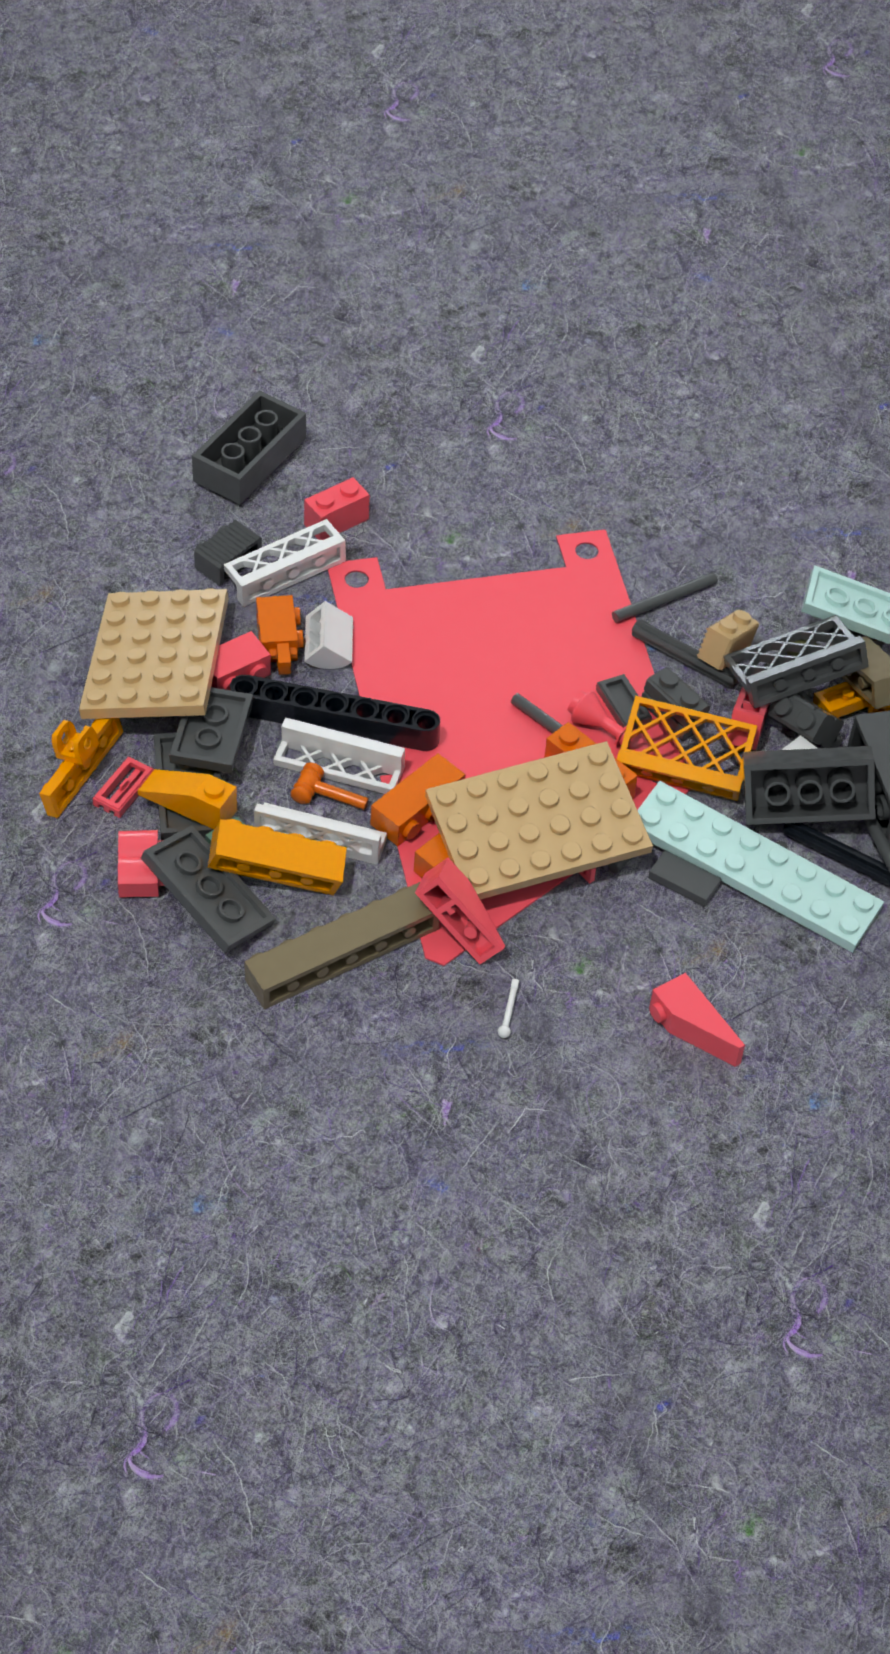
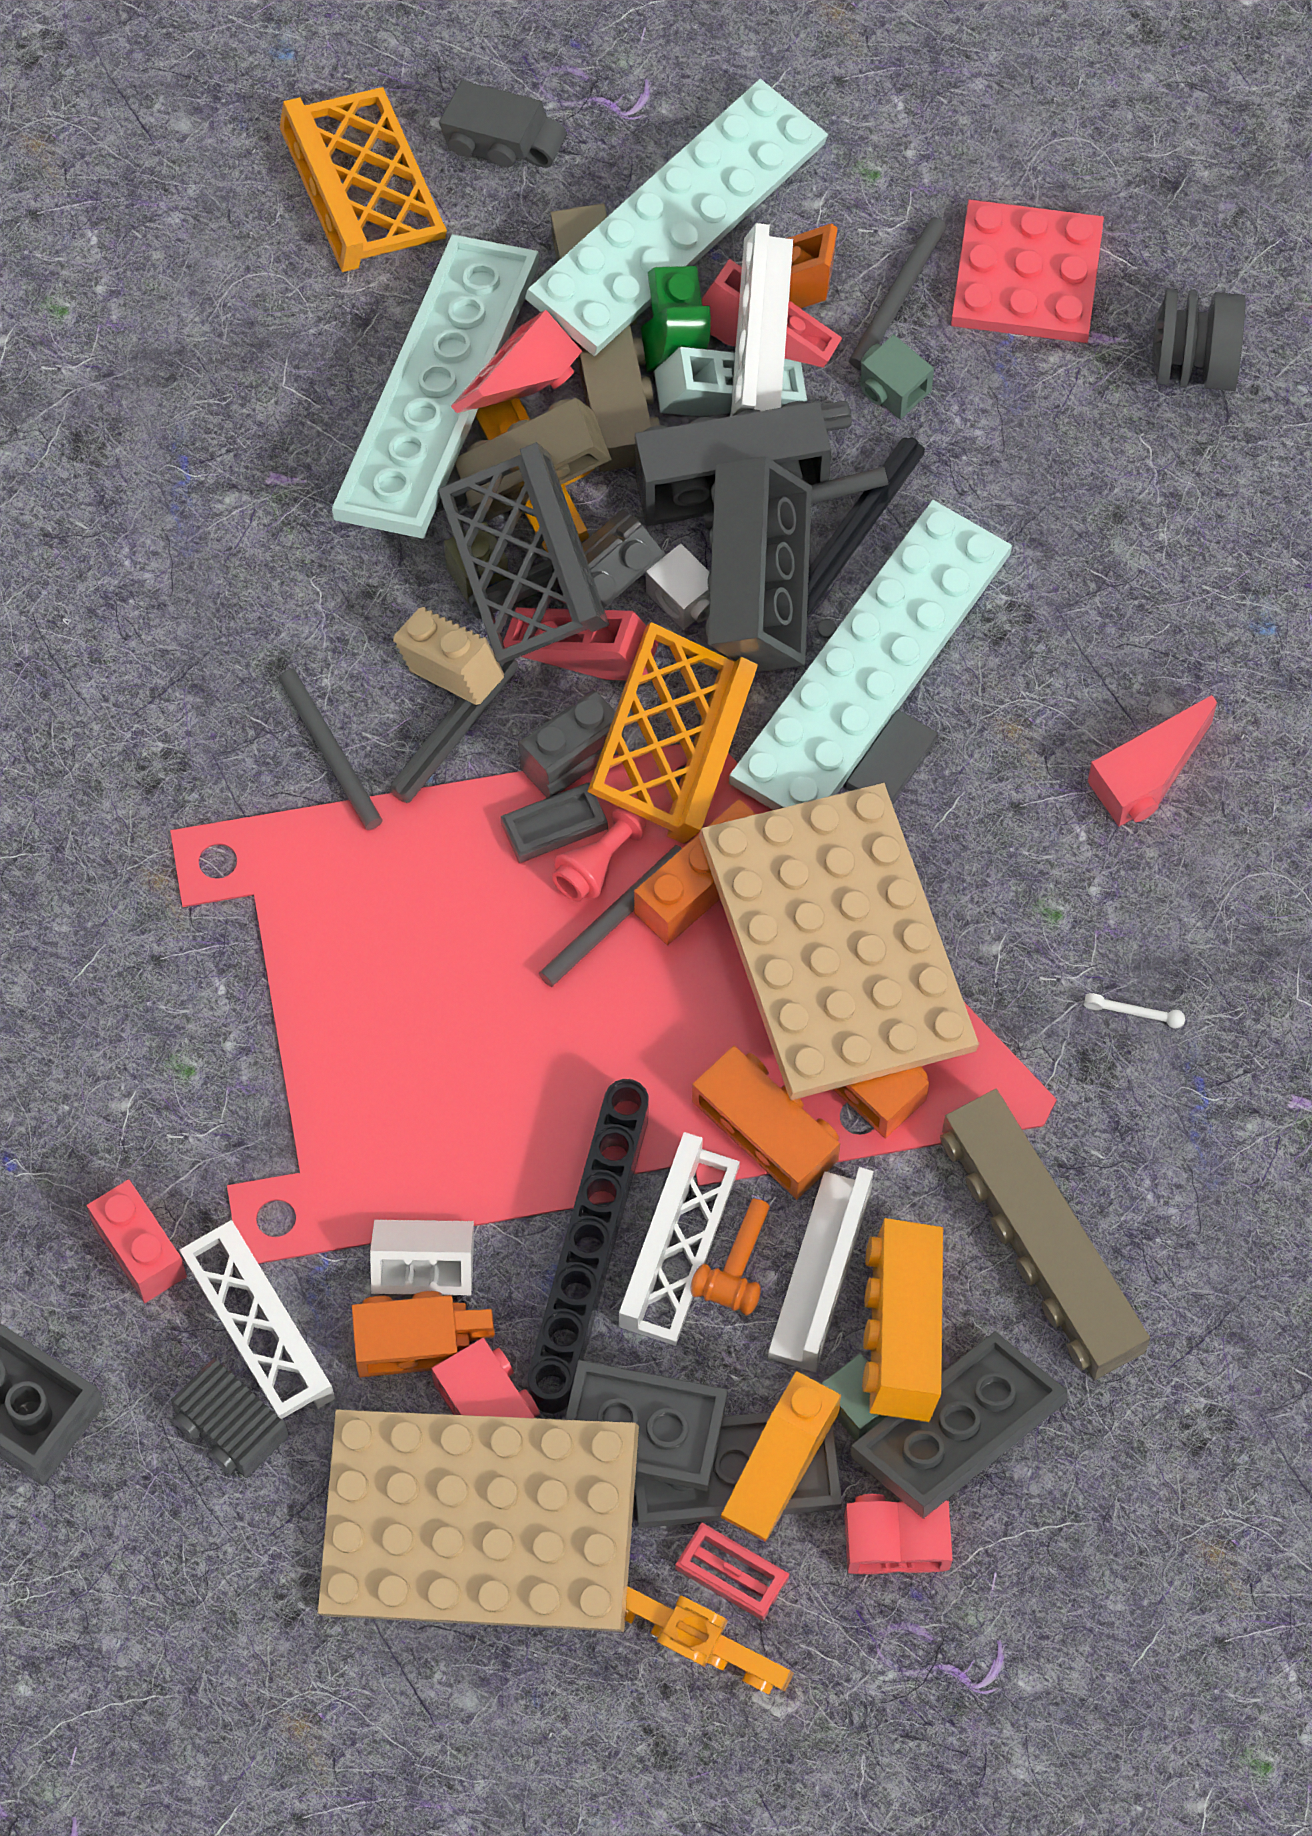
camera: 85 degrees left, 15 degrees up
coral slope [415,857,505,964] -> none

